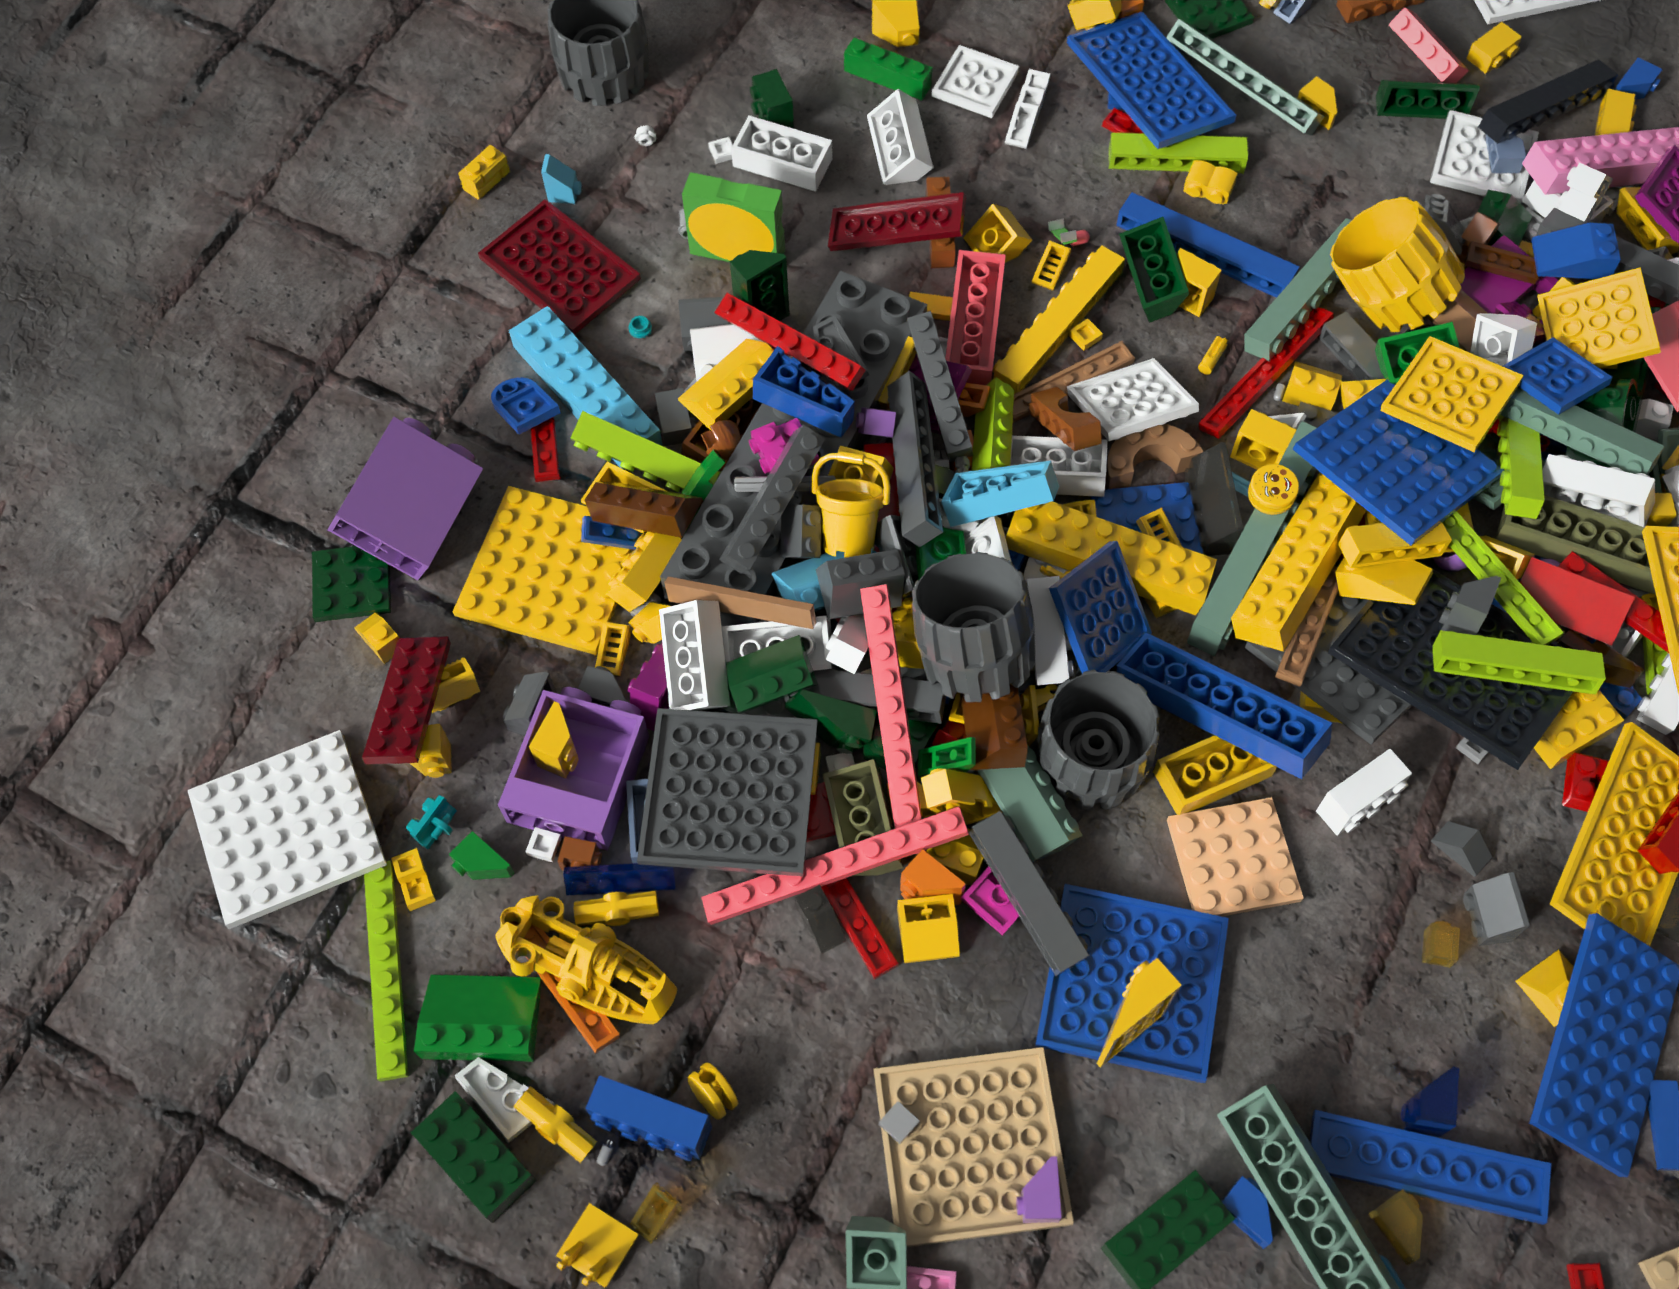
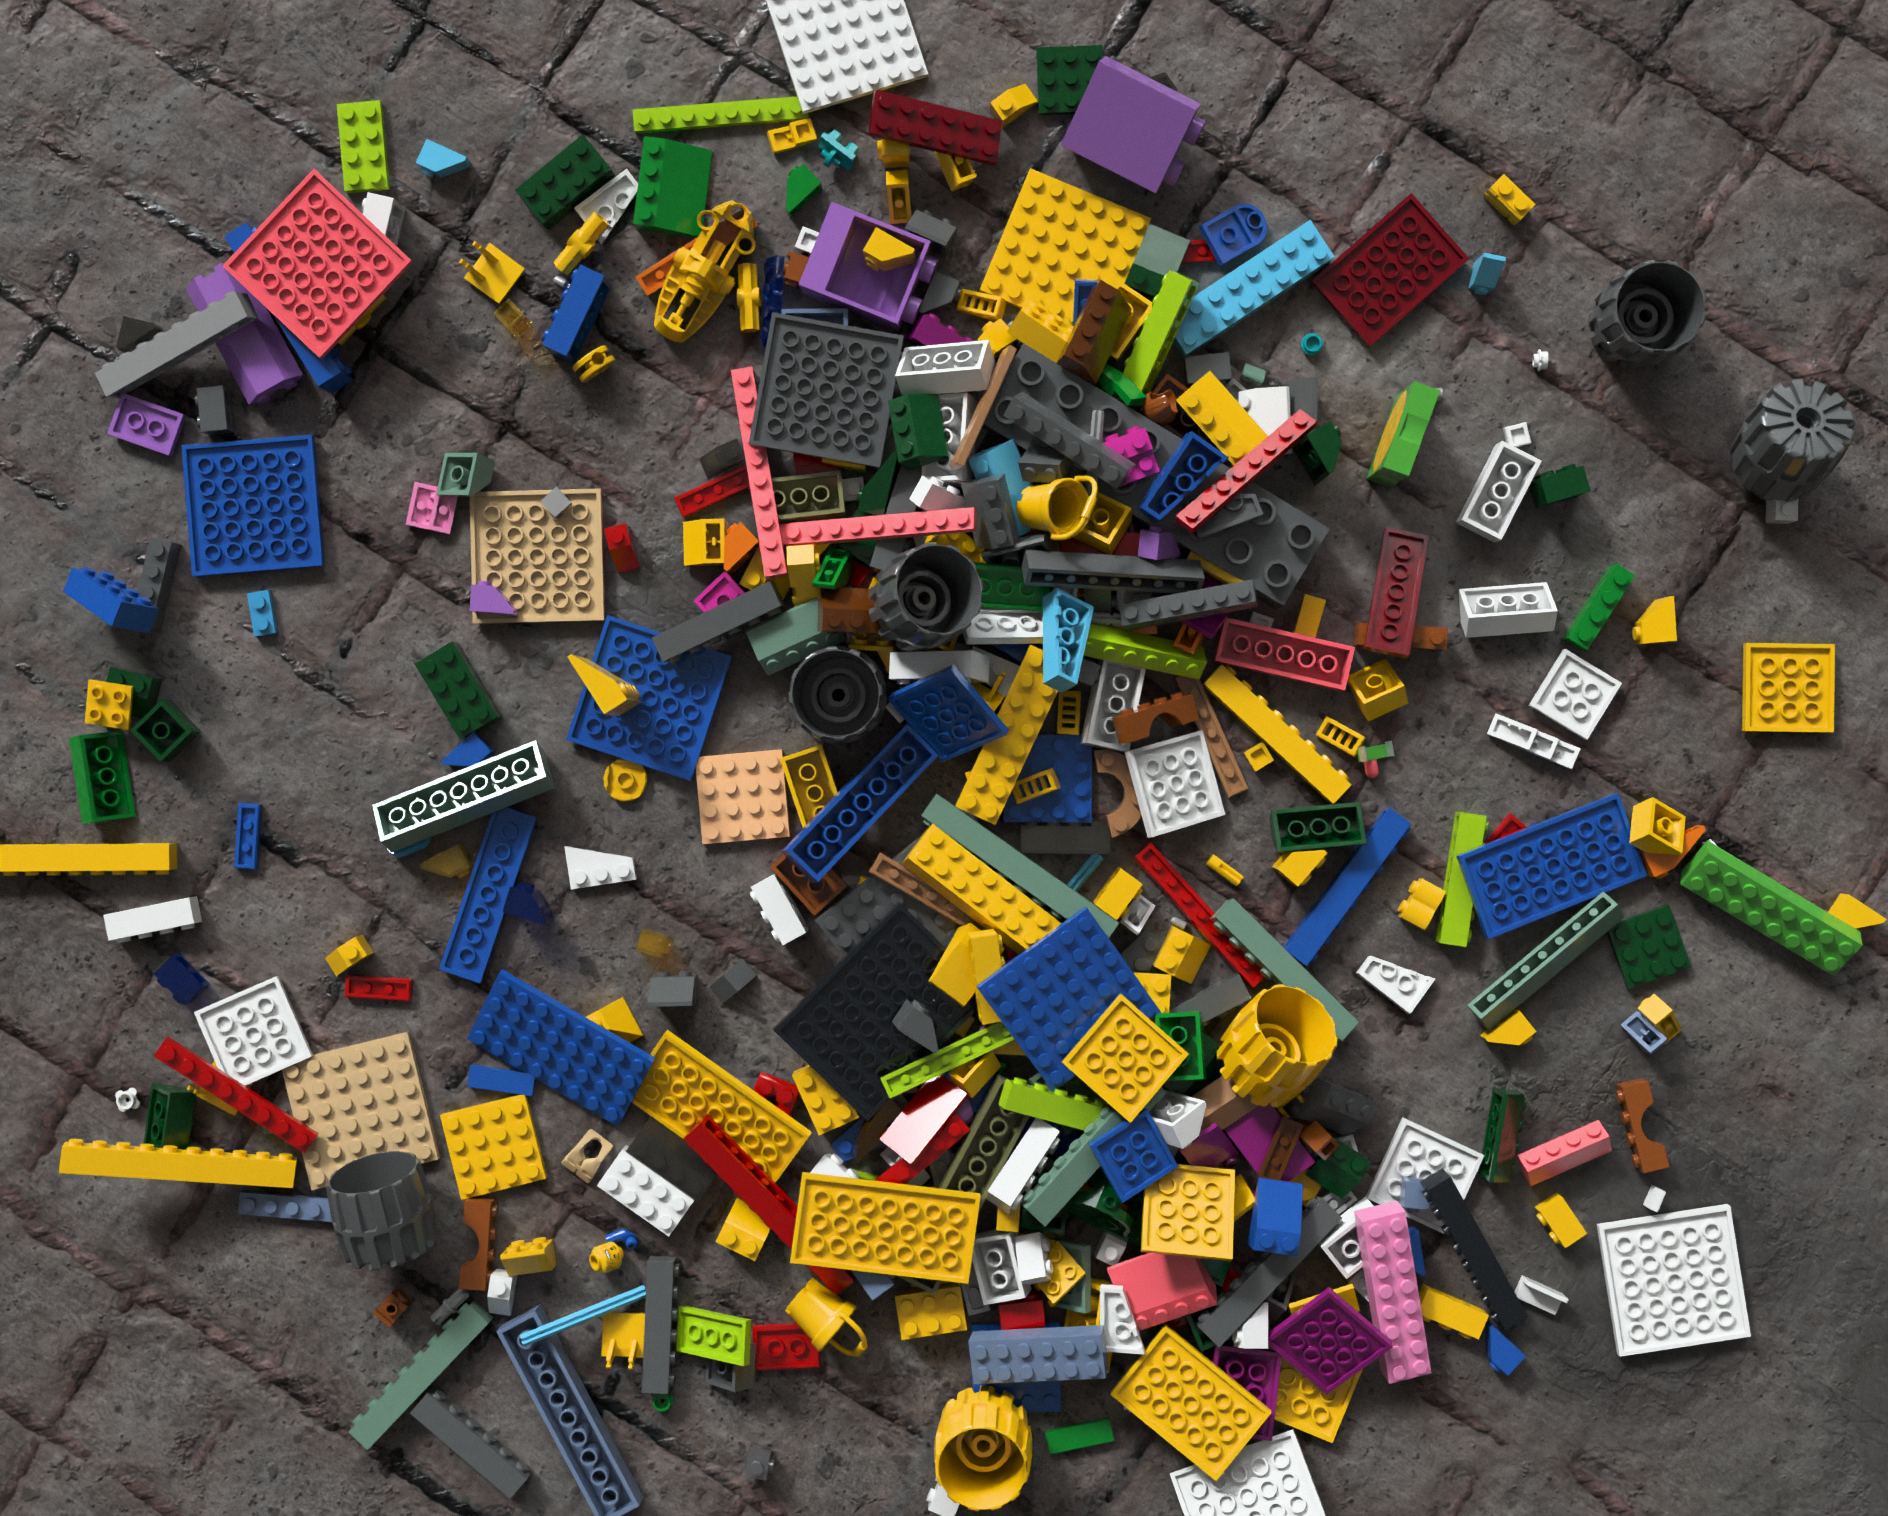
camera: 95 degrees right, 25 degrees up
yellow head [1248,464,1299,515] -> none
lime brick [1432,630,1606,694] -> none
white brick [1558,163,1613,223] -> none
none -> white wing [564,846,637,889]
none -> yellow tile [603,759,648,802]
none -> red slope [604,523,640,574]
none -> dark orange brick [770,855,849,916]
none -> yellow slope [886,170,912,224]
none -> slope [1124,224,1190,299]
none -> sand green slope [1240,364,1266,386]
none -> white wing [1356,956,1435,1014]
none -> white panel [1514,1275,1569,1315]

